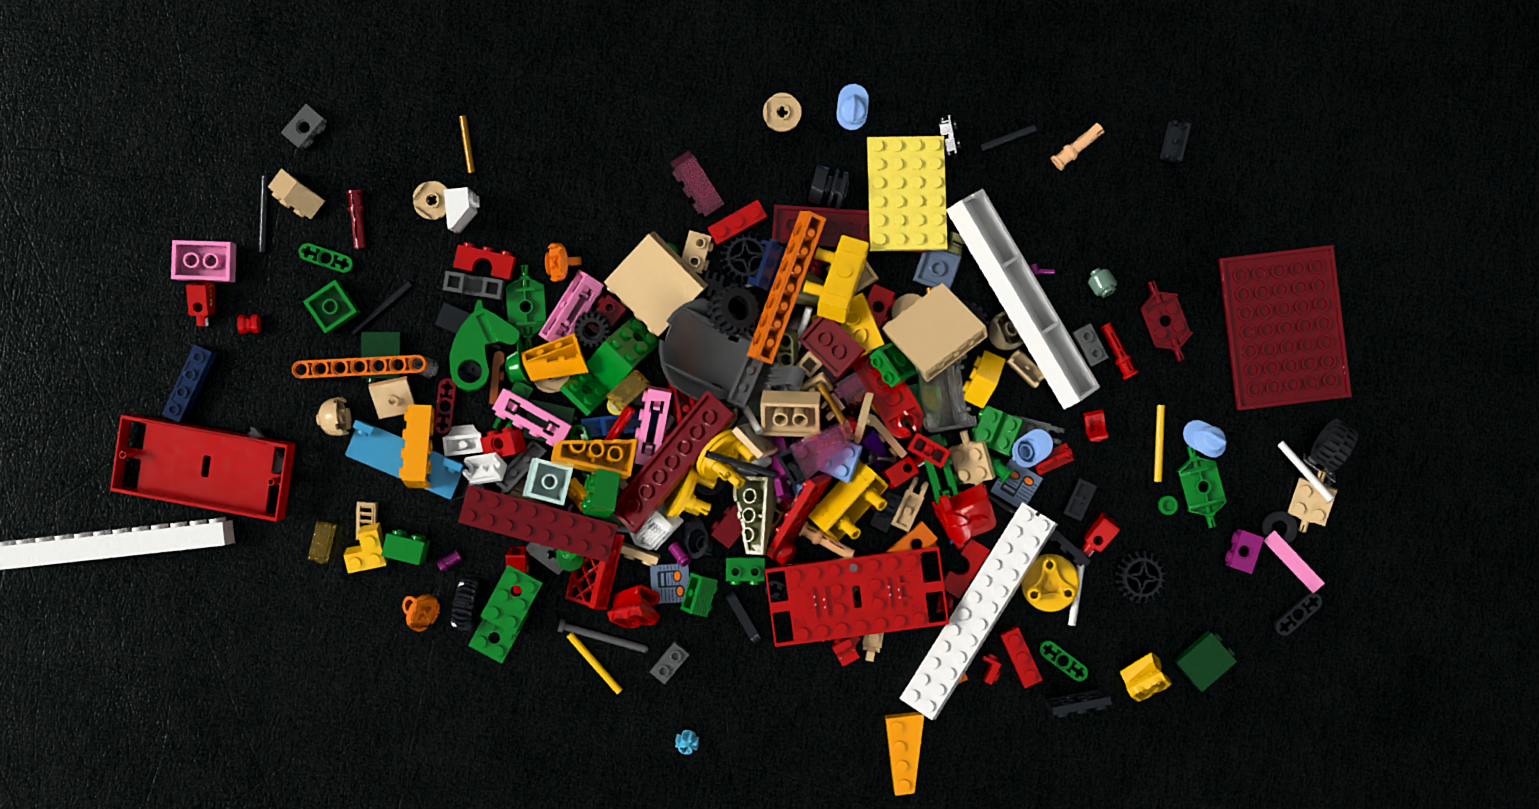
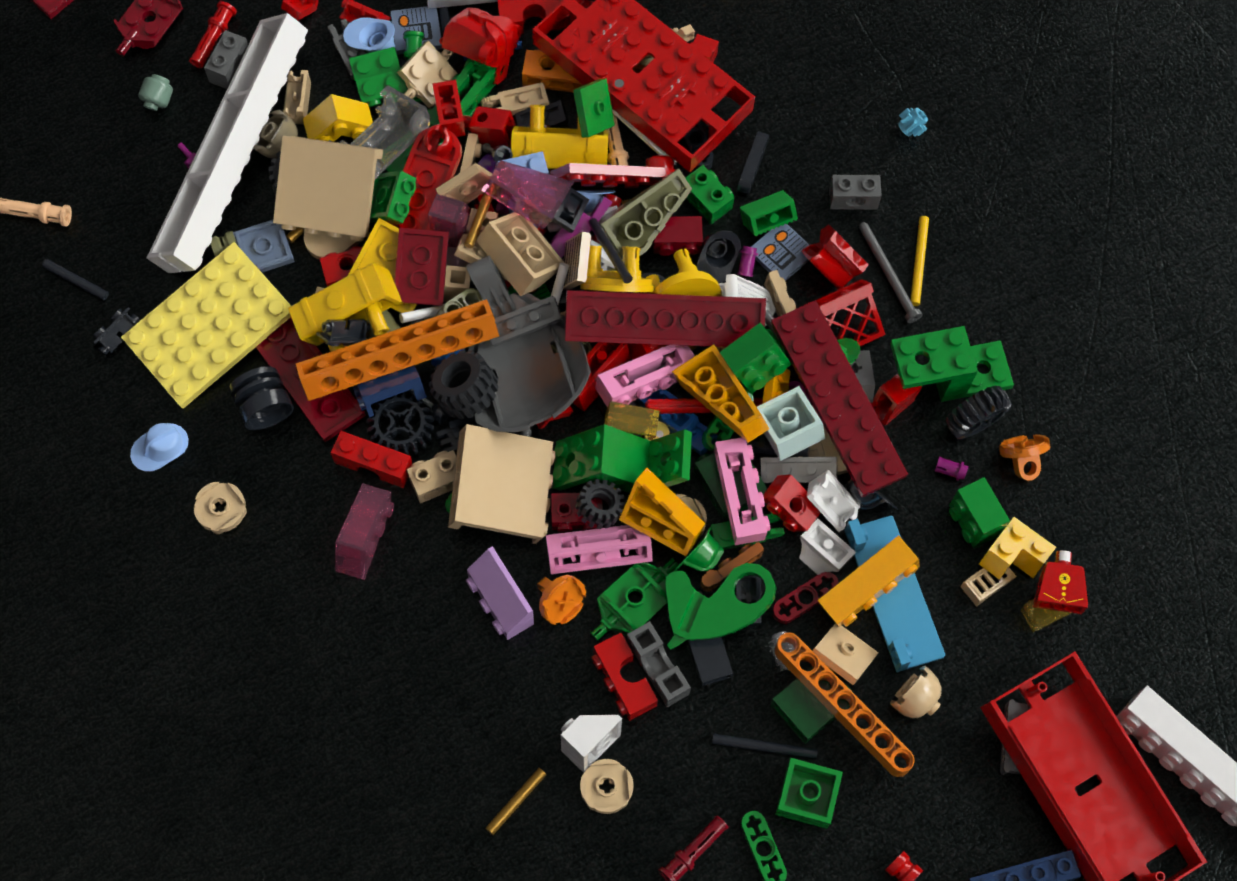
camera: 130 degrees left, 20 degrees down
none -> black hinge [316,319,370,346]
none -> lavender slope [466,546,534,640]
none -> green plate [573,78,615,138]
none -> red torso [1033,551,1088,614]

